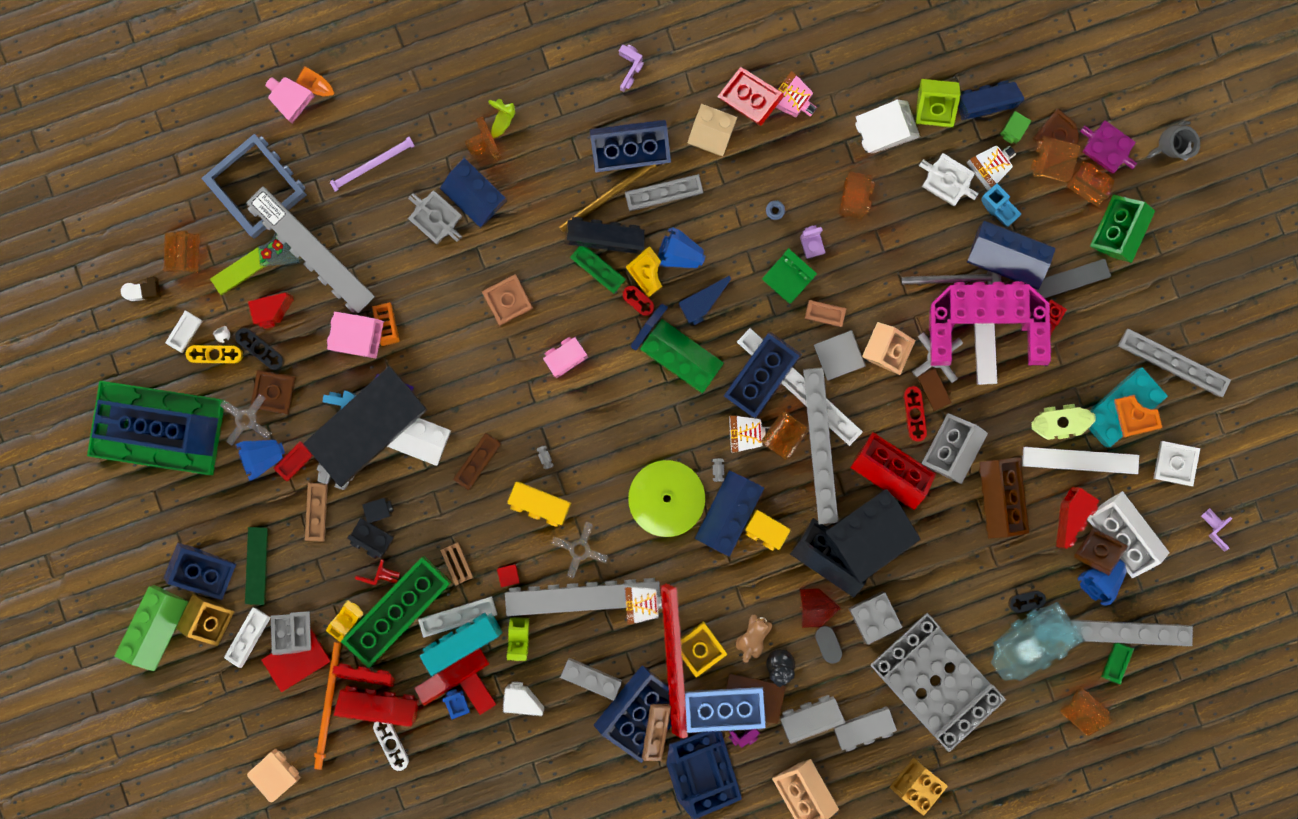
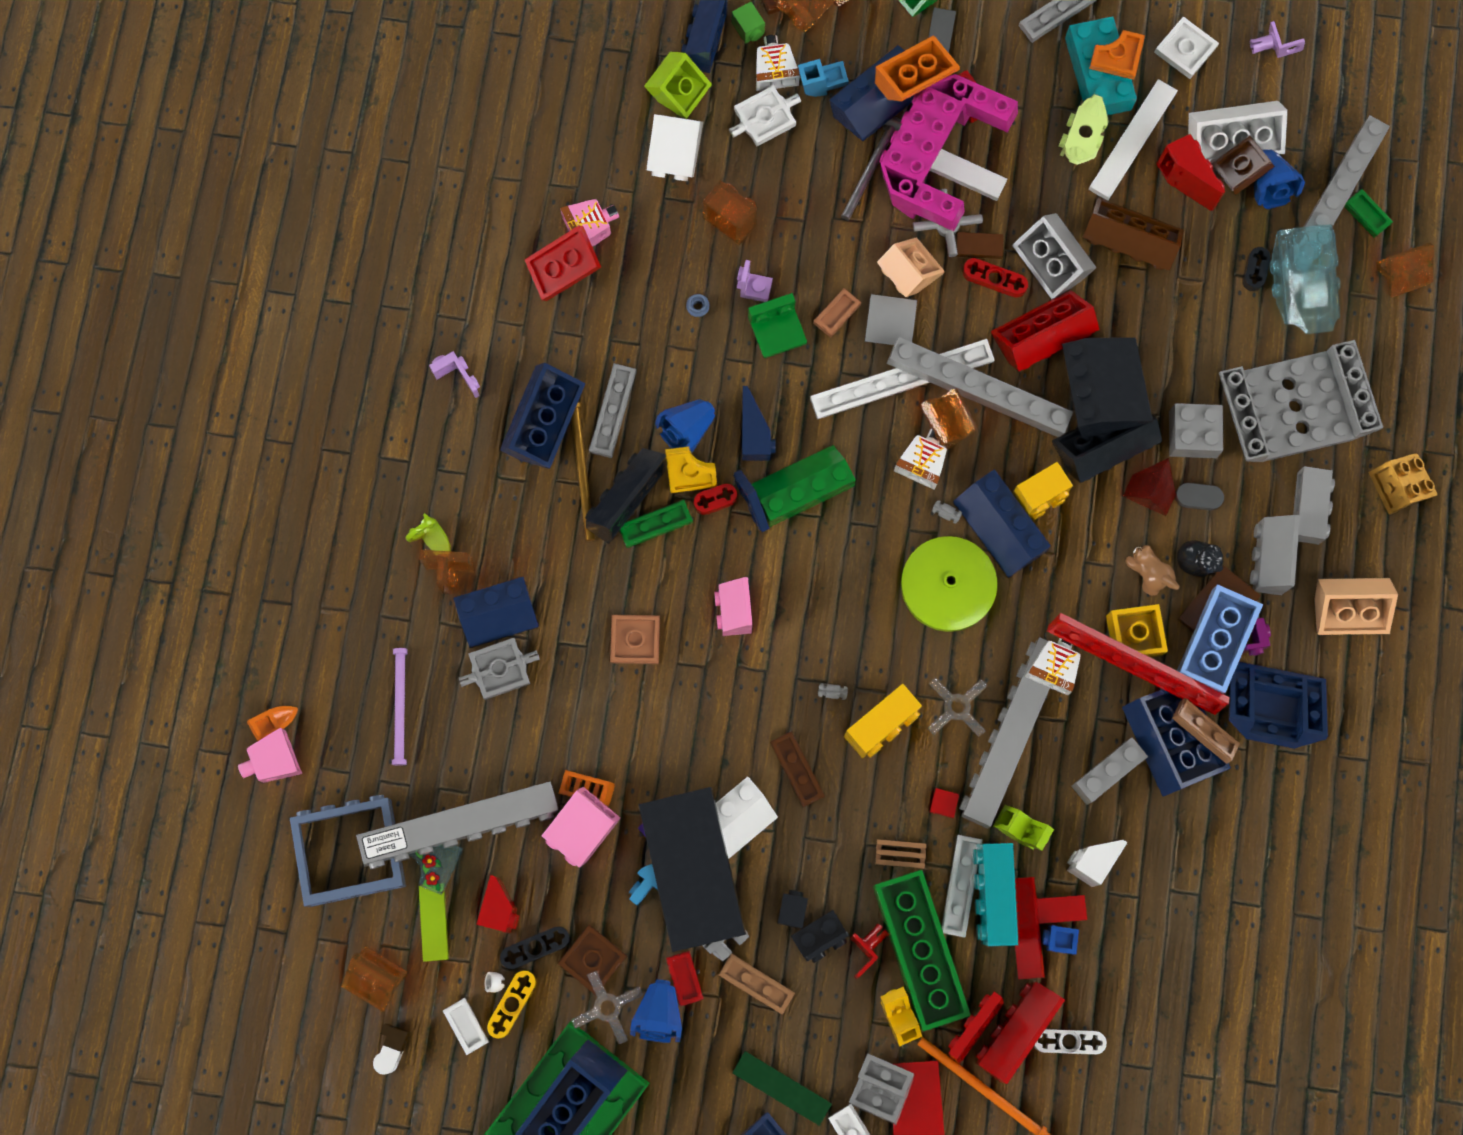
camera: 60 degrees left, 10 degrees down
tan slope [687,104,737,157] -> none
dark blue brick [724,332,802,418] -> none
none -> orange slope [875,35,960,102]

